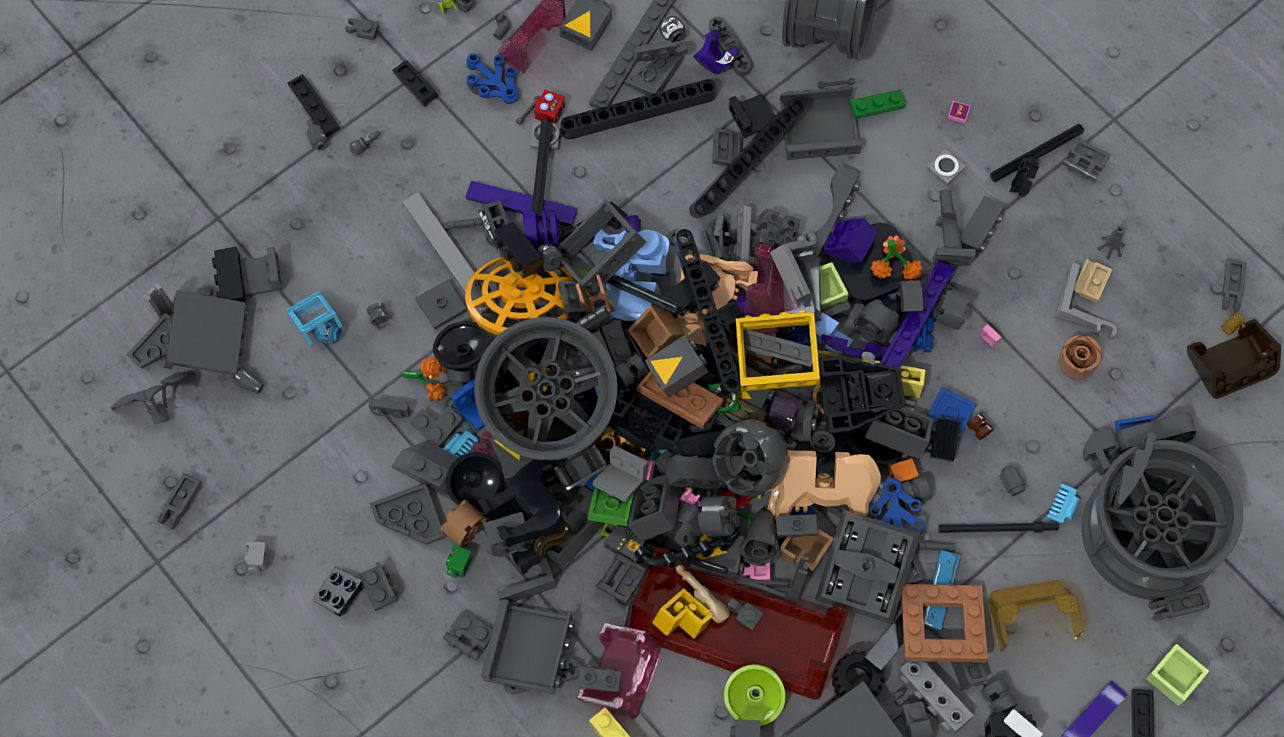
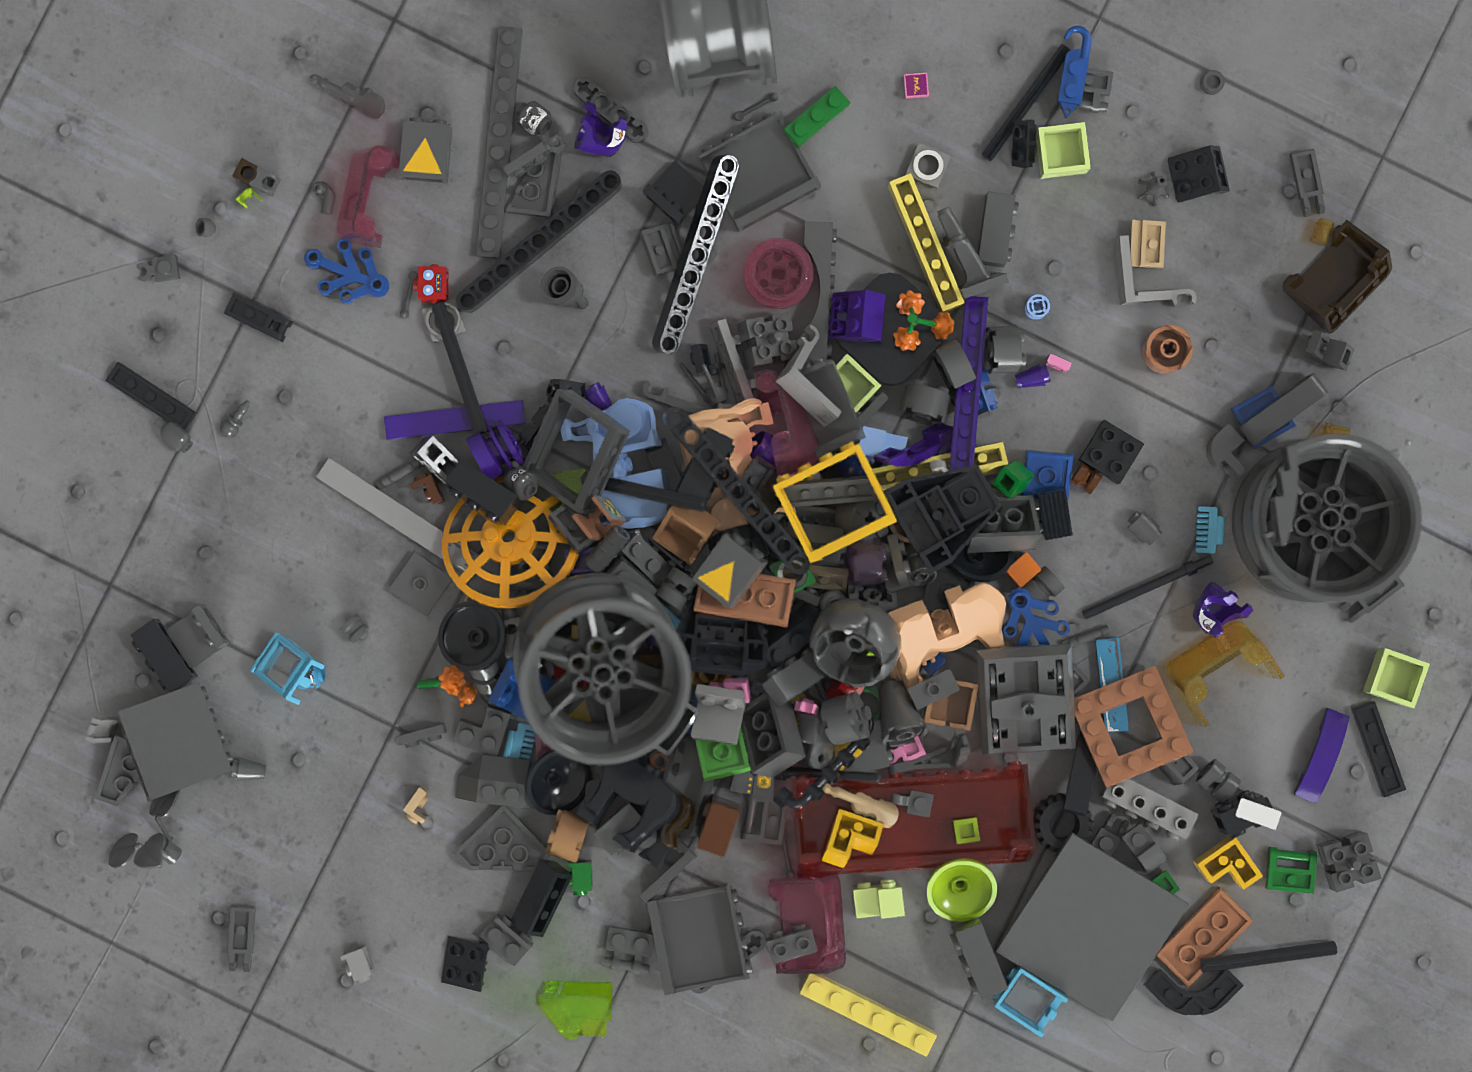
camera: 25 degrees left, 20 degrees up
none -> dark grey hinge [196,218,216,237]
none -> tan bracket [403,785,429,824]
none -> reddish brown bracket [410,473,445,505]
none -> black brick [510,859,573,937]
none -> clear neon green windscreen [536,981,613,1040]
none -> dark grey hat [541,267,589,309]
none -> reddish brown brick [697,794,740,857]
none -> clear pink wheel [744,238,813,309]
none -> yellowish green brick [852,879,905,919]
none -> light yellow brick [888,173,965,313]
none -> lime plate [953,817,980,844]
none -> green brick [992,460,1035,499]
none -> dark purple cone [1015,363,1051,388]
none -> light blue wheel [1024,294,1050,320]
none -> yellowish green piece [1036,122,1091,179]
none -> blue plate [1057,26,1092,119]
none -> black brick [1078,420,1144,484]
none -> black bracket [1168,145,1230,203]
none -> dark purple piece [1193,582,1253,637]
none -> dark grey tile [1200,70,1225,95]
none -> dark grey brick [1305,330,1354,371]

